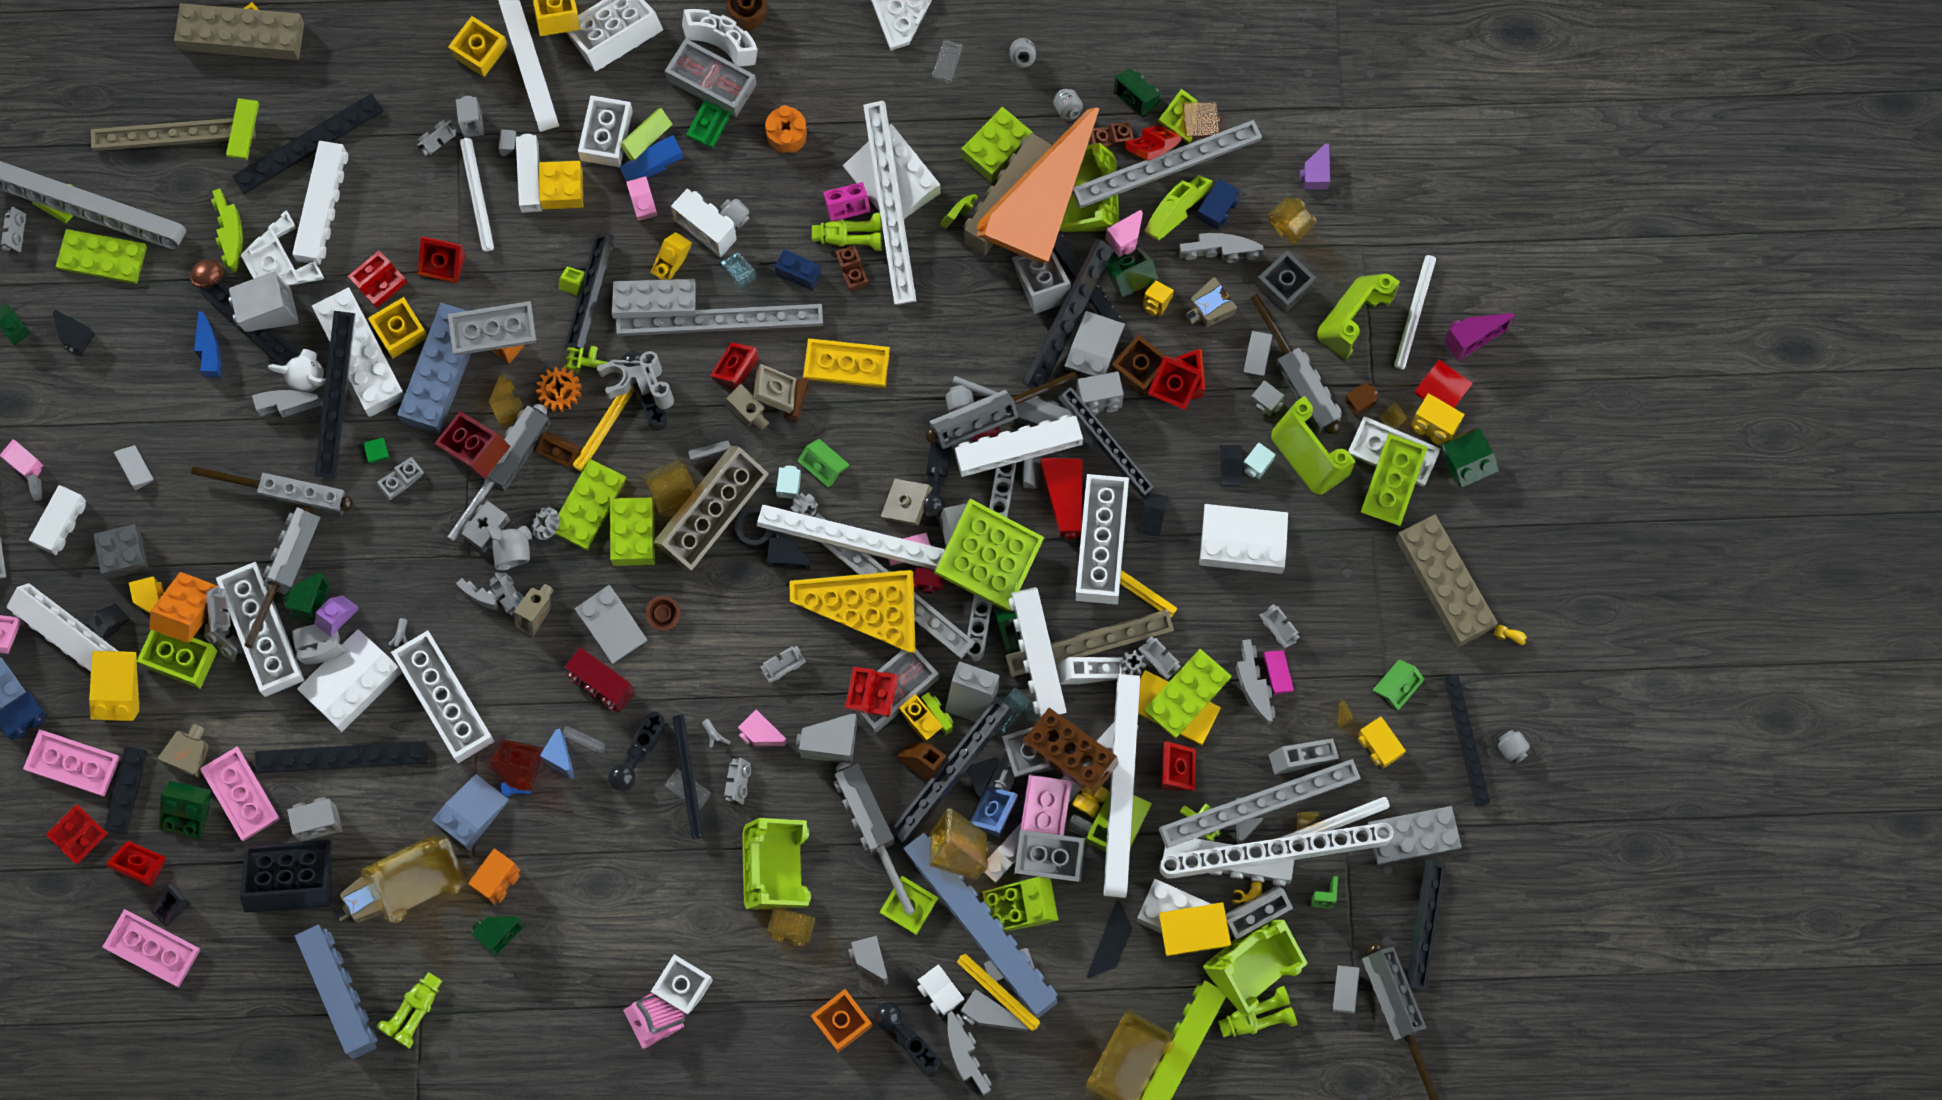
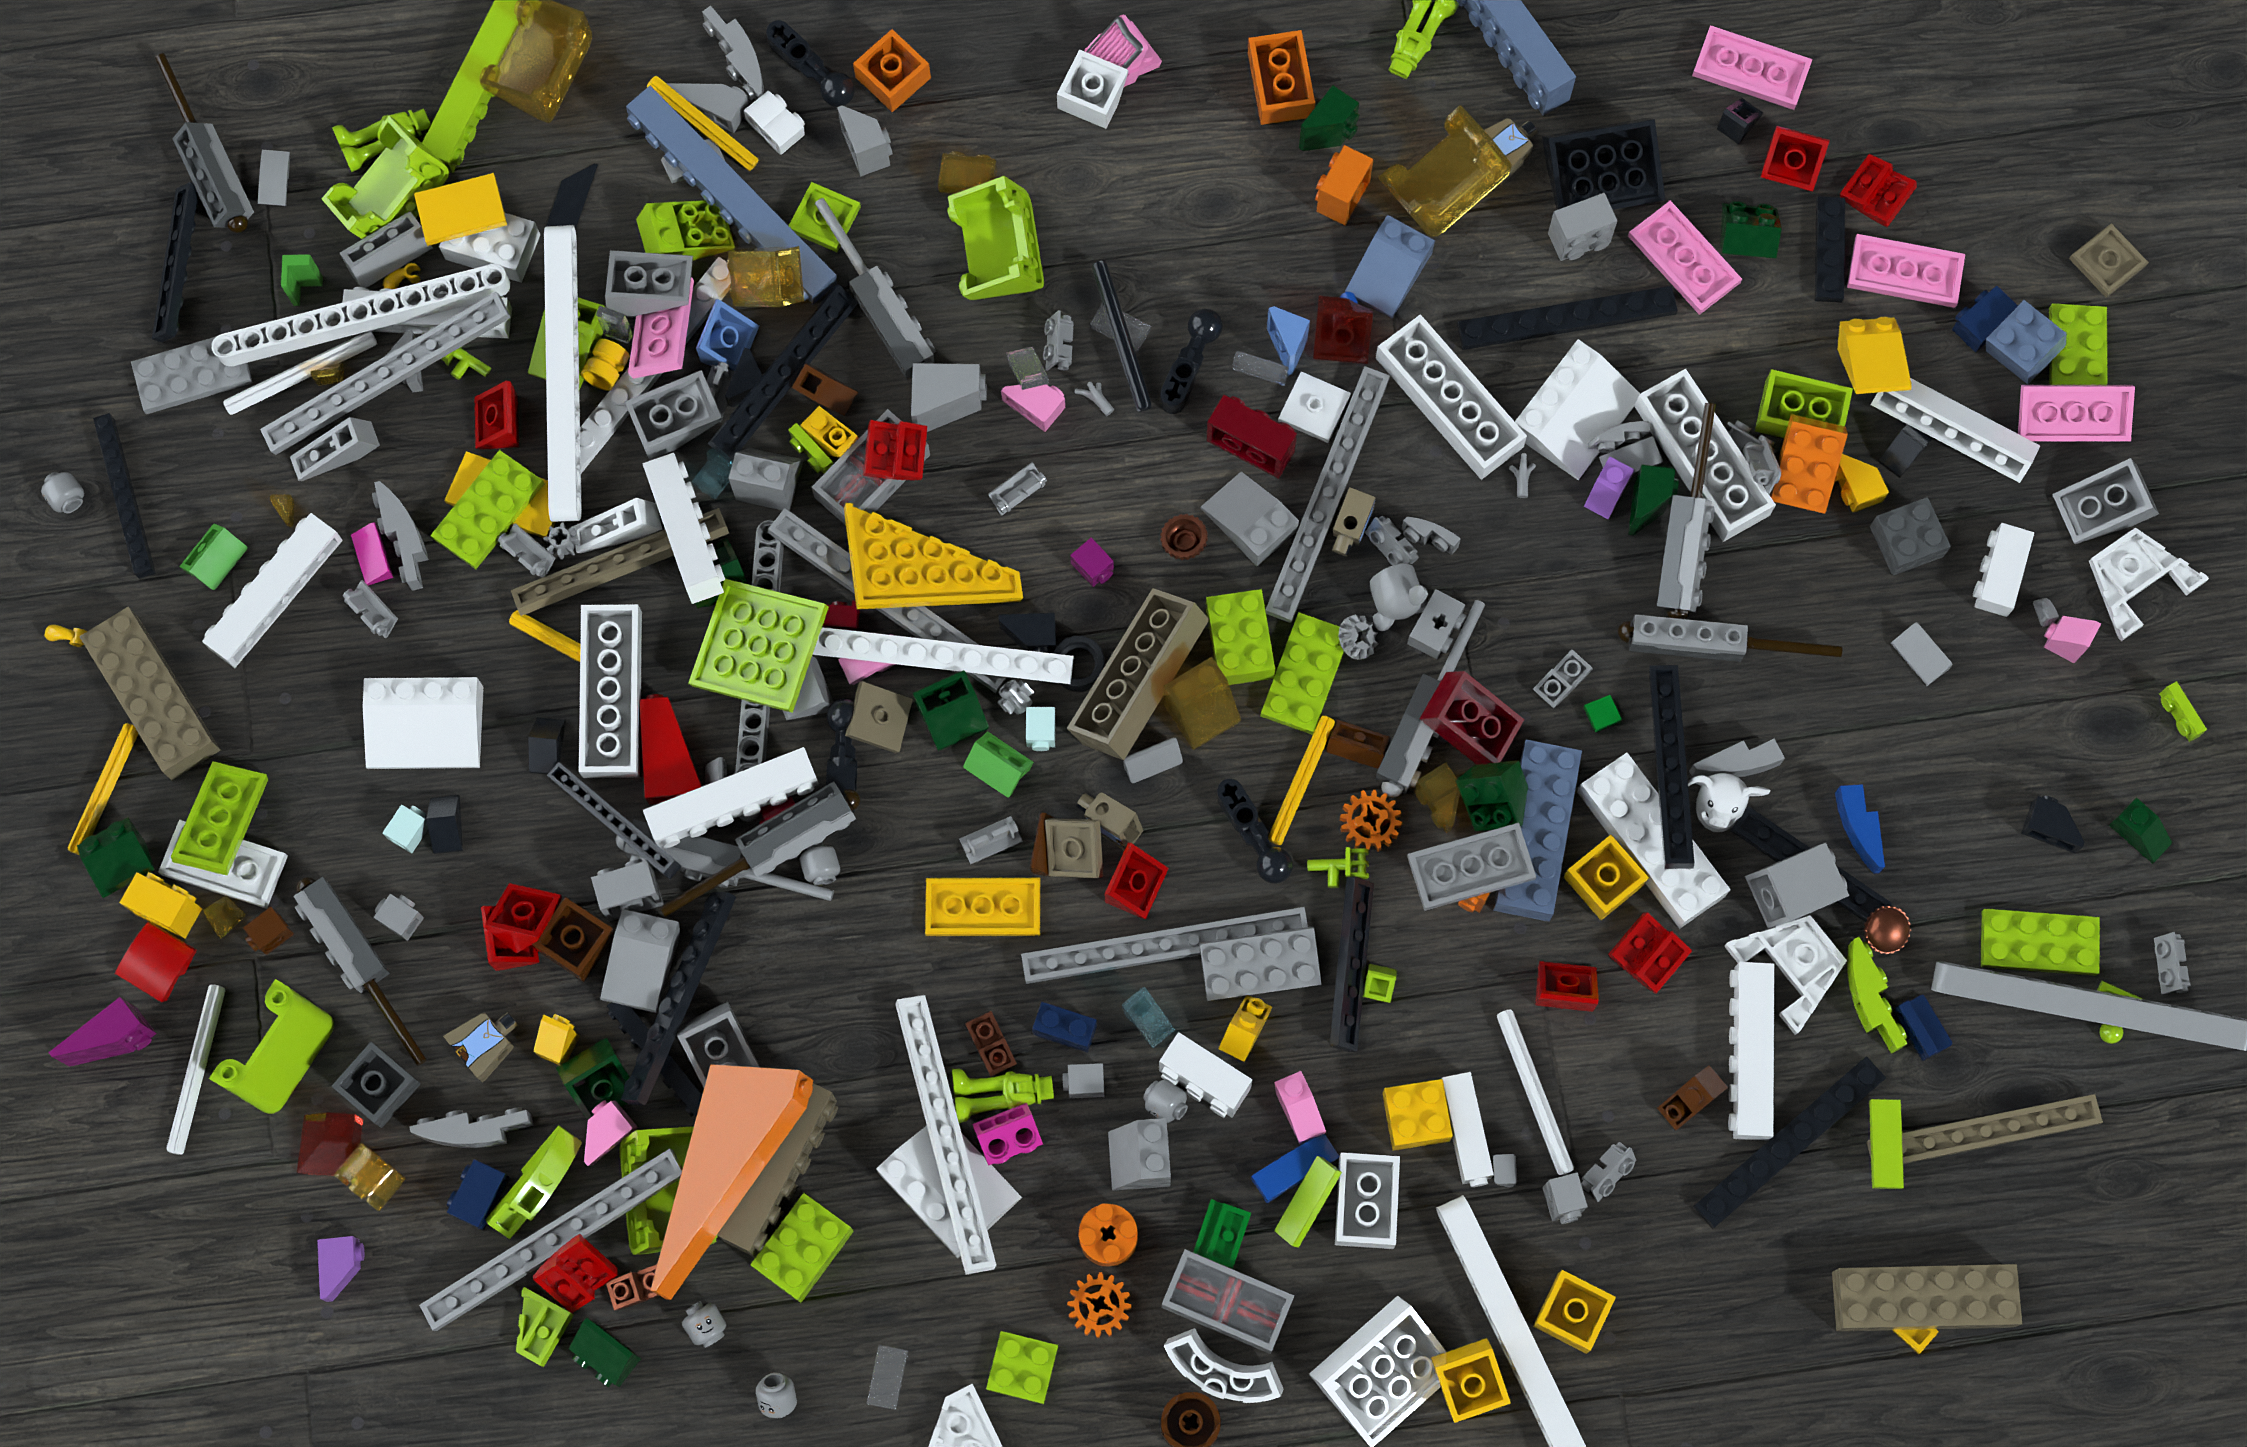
camera: 175 degrees right, 0 degrees up
dark tan torso [158,724,209,779] -> none
light grey piece [597,351,674,409] -> none
lime slope [939,194,978,229] -> none
reddish brown brick [1023,707,1119,797] -> none
clear orange piece [1182,103,1220,137] -> none
light grey slope [1244,331,1273,376] -> none
lime windscreen [1271,396,1355,495] -> none
yellow brick [1358,717,1406,769] -> none
none -> yellow axle [68,723,139,855]
none -> white brick [202,513,343,668]
none -> clear red slope [297,1112,363,1177]
none -> dark green slope [913,670,989,751]
none -> light grey hinge [959,816,1023,865]
none -> lime plate [986,1331,1058,1404]
none -> clear tile [1007,347,1049,390]
none -> light grey brick [1063,1063,1104,1098]
none -> orange gear [1067,1272,1131,1338]
none -> magenta brick [1070,537,1114,587]
none -> light grey slope [1108,1118,1171,1191]
none -> orange brick [1248,30,1315,125]
none -> light grey plate [1265,366,1390,623]
none -> white plate [1278,372,1351,443]
none -> dark green slope [1455,761,1528,831]
none -> reddish brown slope [1657,1065,1728,1130]
none -> dark blue panel [1893,995,1952,1061]

